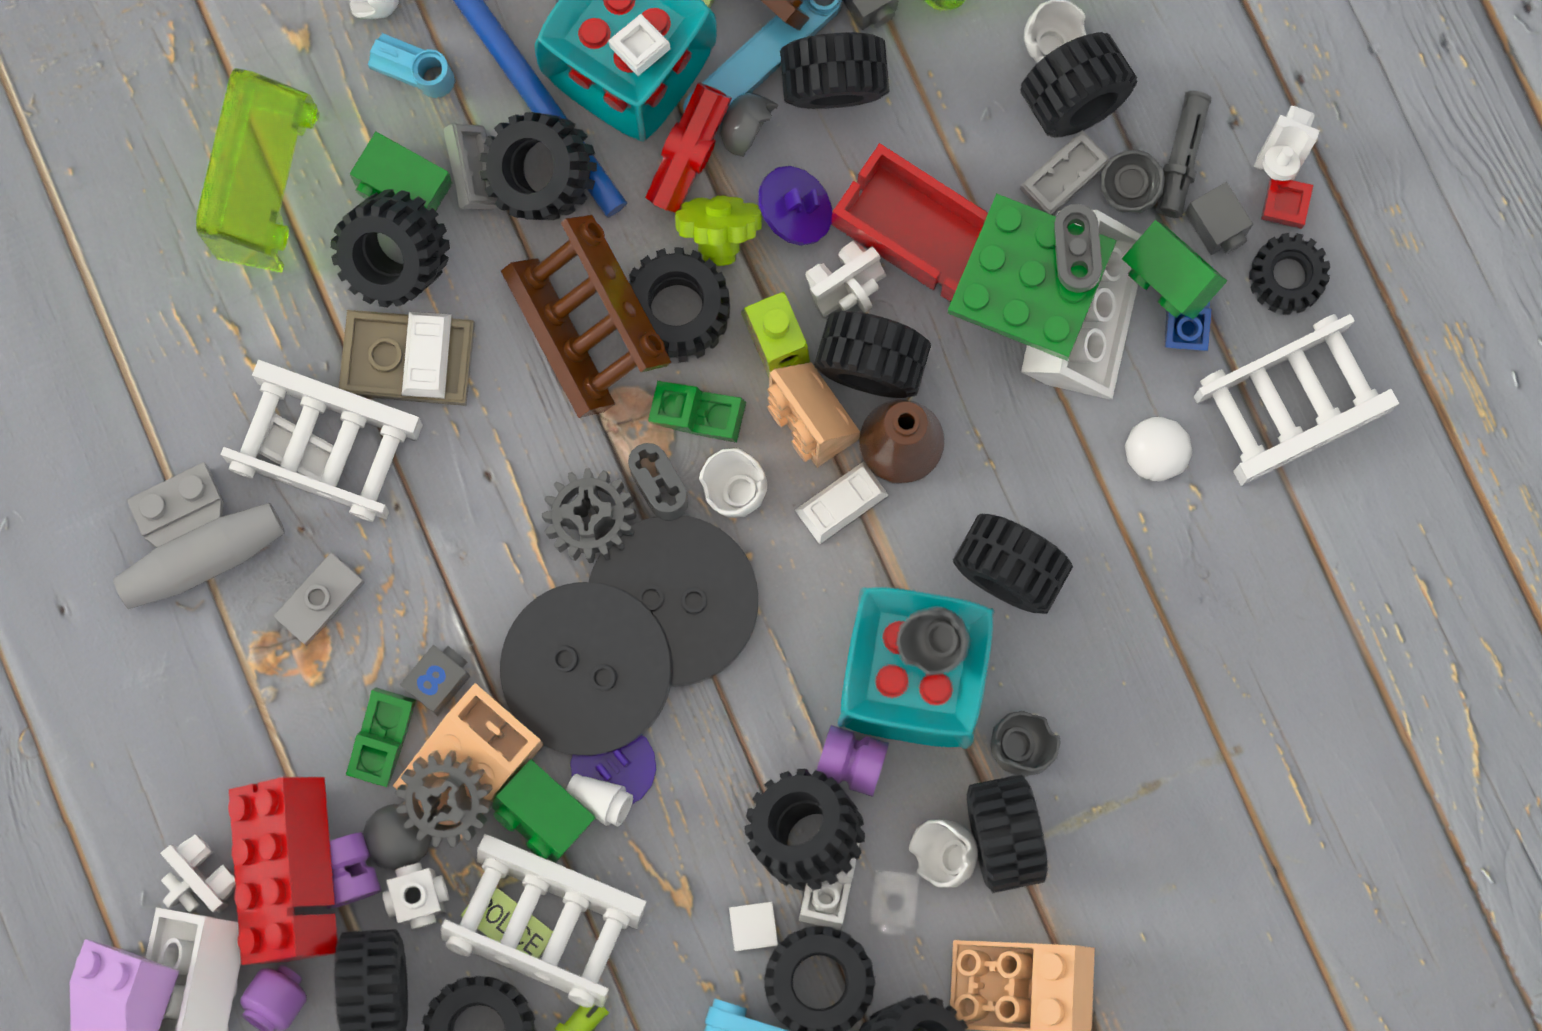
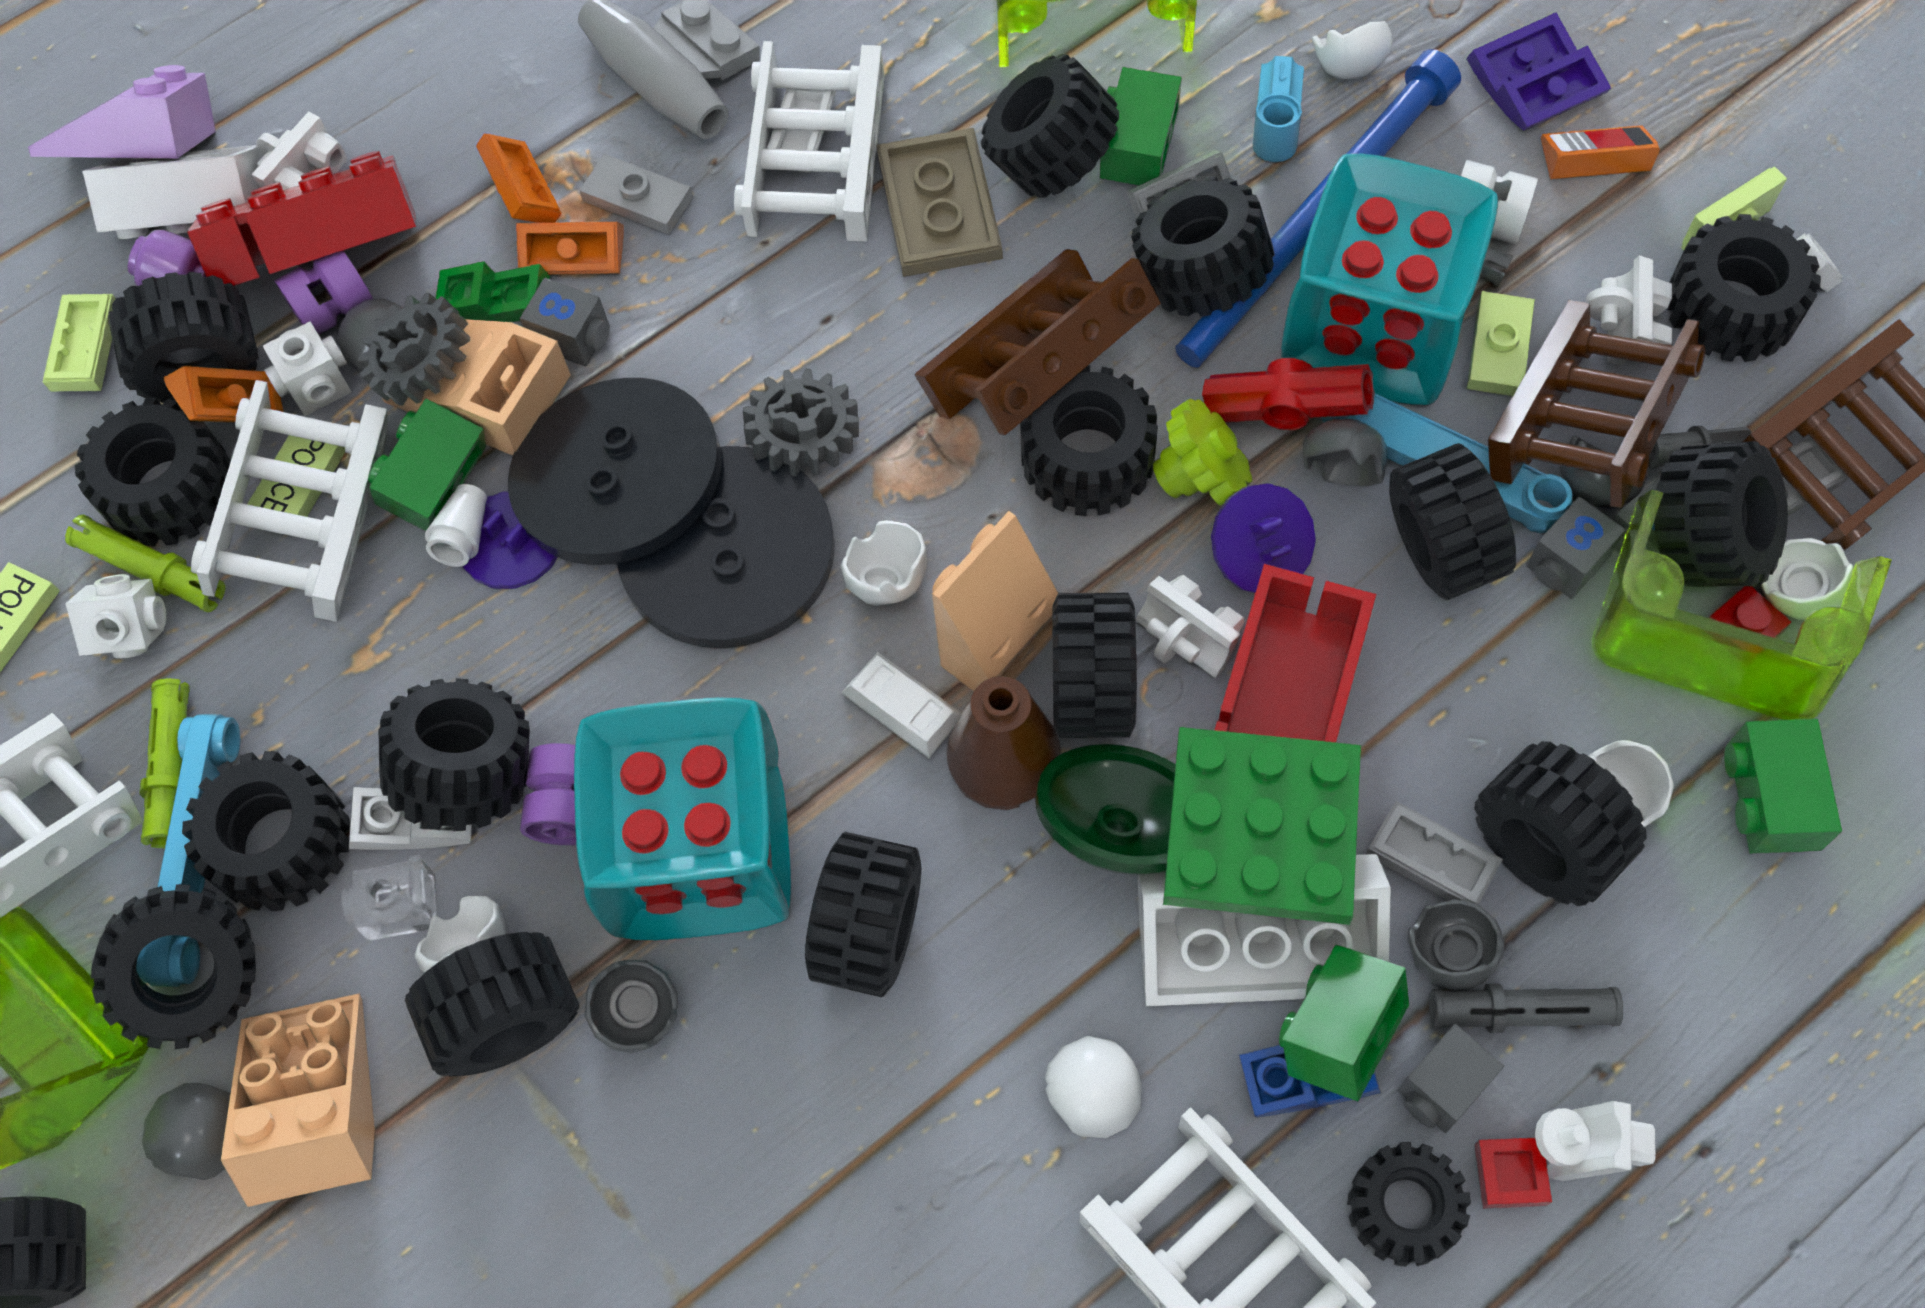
camera: 80 degrees right, 15 degrees down
white tile [402,312,452,398] -> none
white tile [608,14,671,76] -> none
dark grey beam [628,443,688,520] -> none
green slope [648,381,746,443] -> none
white tile [729,902,778,952] -> none
lime torso [741,292,810,377] -> none
dark grey hair [896,606,970,675] -> none
dark grey plate [1054,204,1102,293] -> none
none -> orange slope [164,366,284,423]
none -> orange plate [476,133,562,223]
none -> orange slope [516,222,624,275]
none -> dark green dish [1035,744,1175,875]

